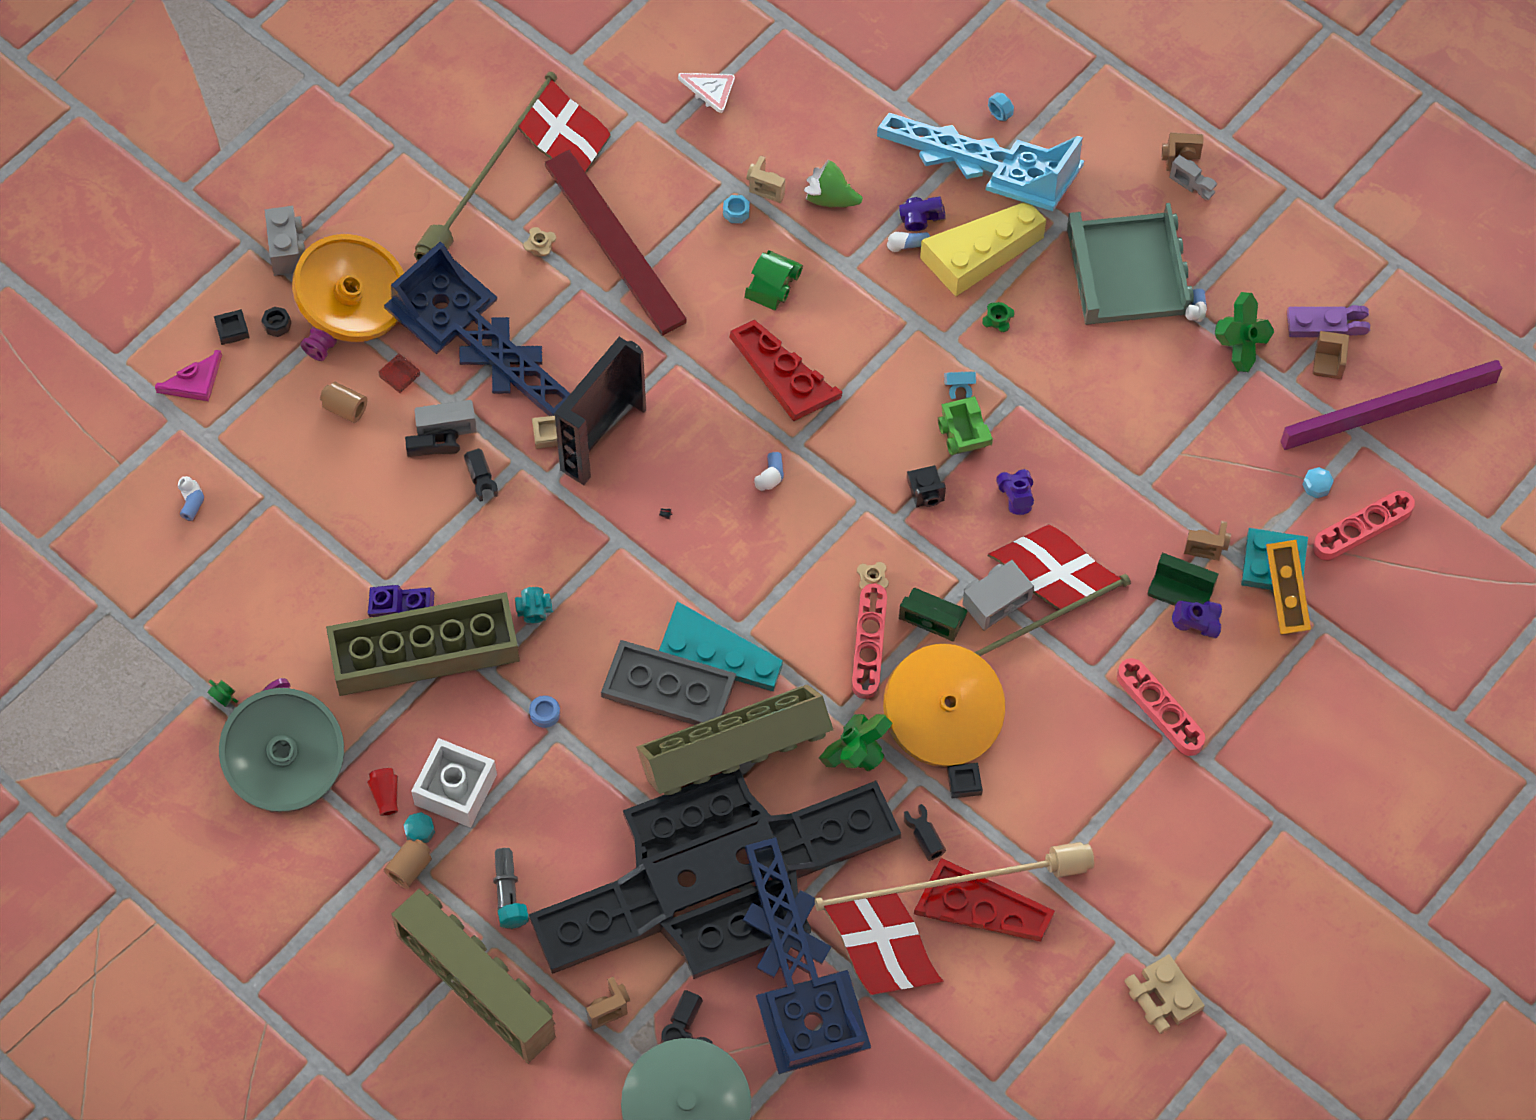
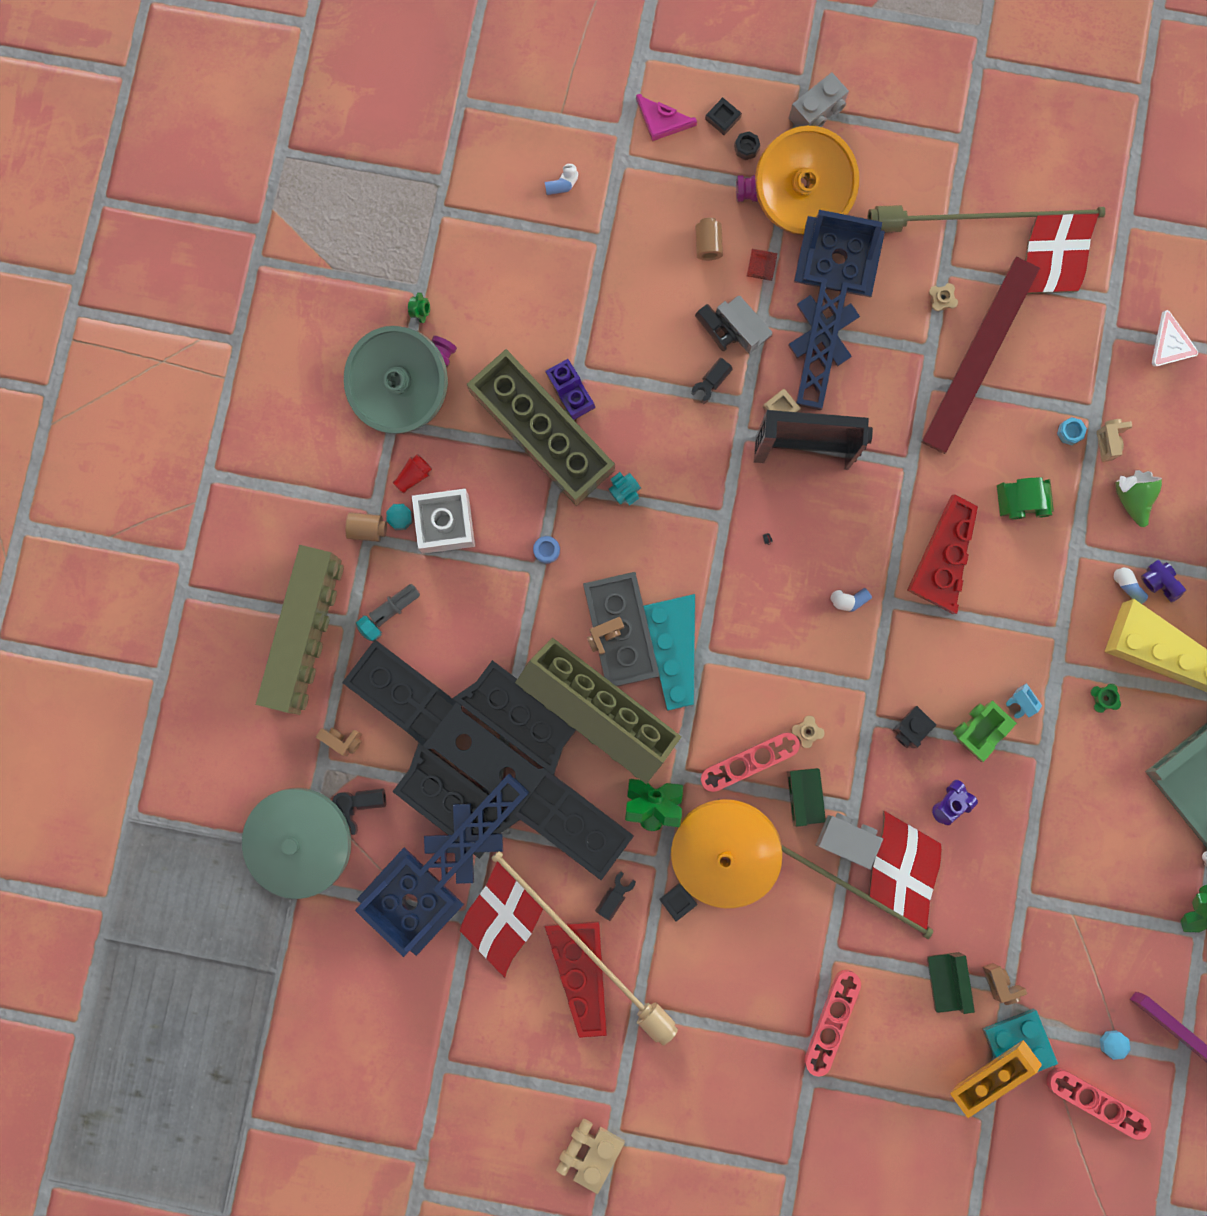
camera: 65 degrees right, 20 degrees up
dark purple plate [1172,601,1222,638] -> none
none -> medium nougat bracket [587,617,624,656]

